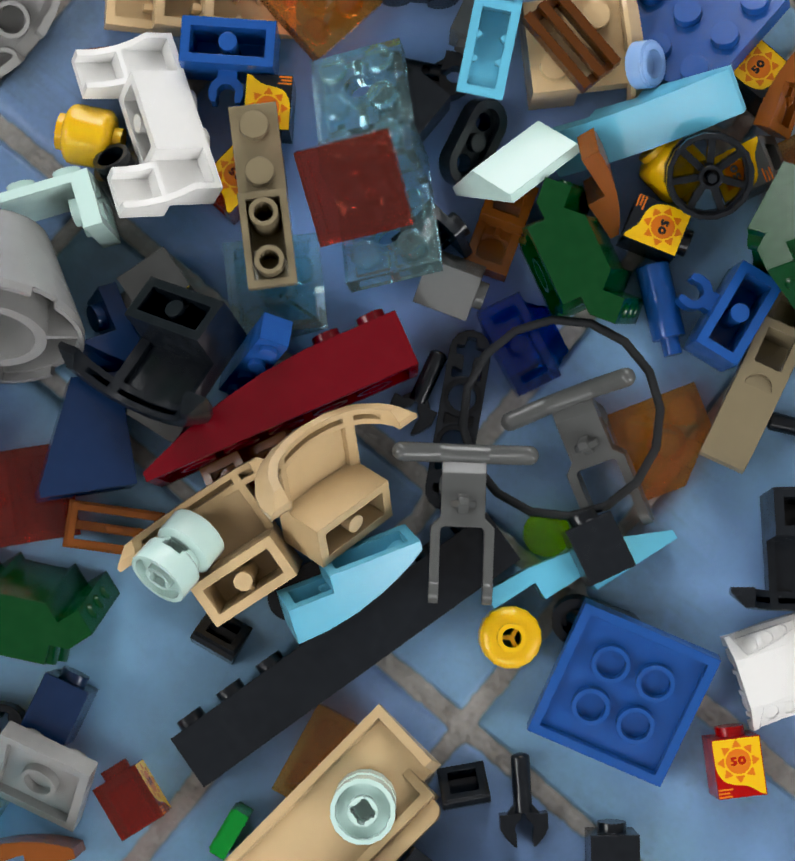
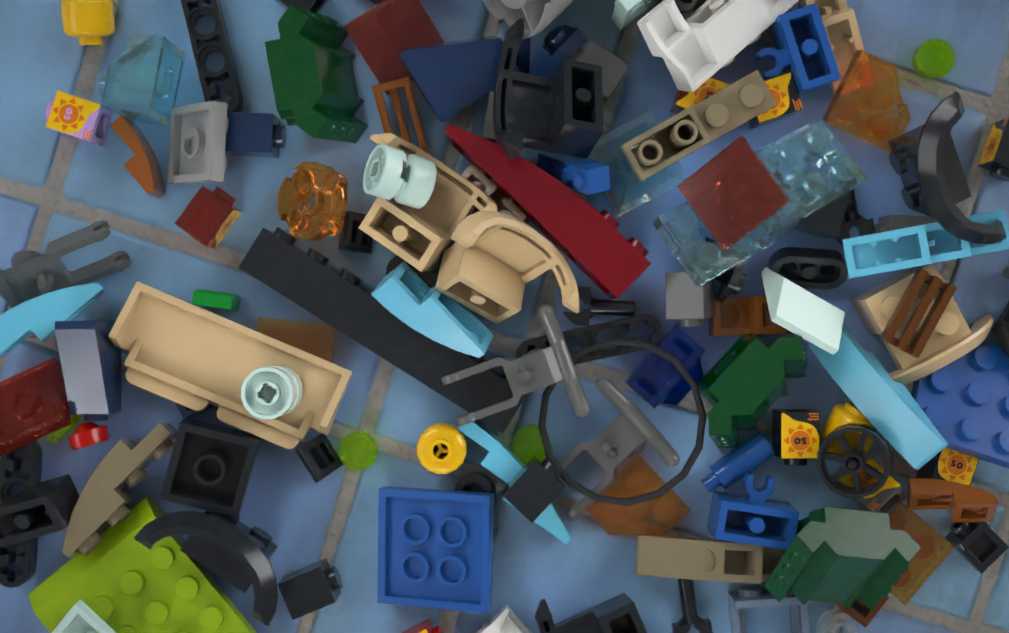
camera: 70 degrees right, 5 degrees up
black bar [499,752,549,848] -> none
dark orange slope [577,128,620,239] -> none
light blue tile [625,39,666,90] -> none
none -> clear orange plate [277,162,348,241]
none -> clear neon green tile [339,431,378,471]

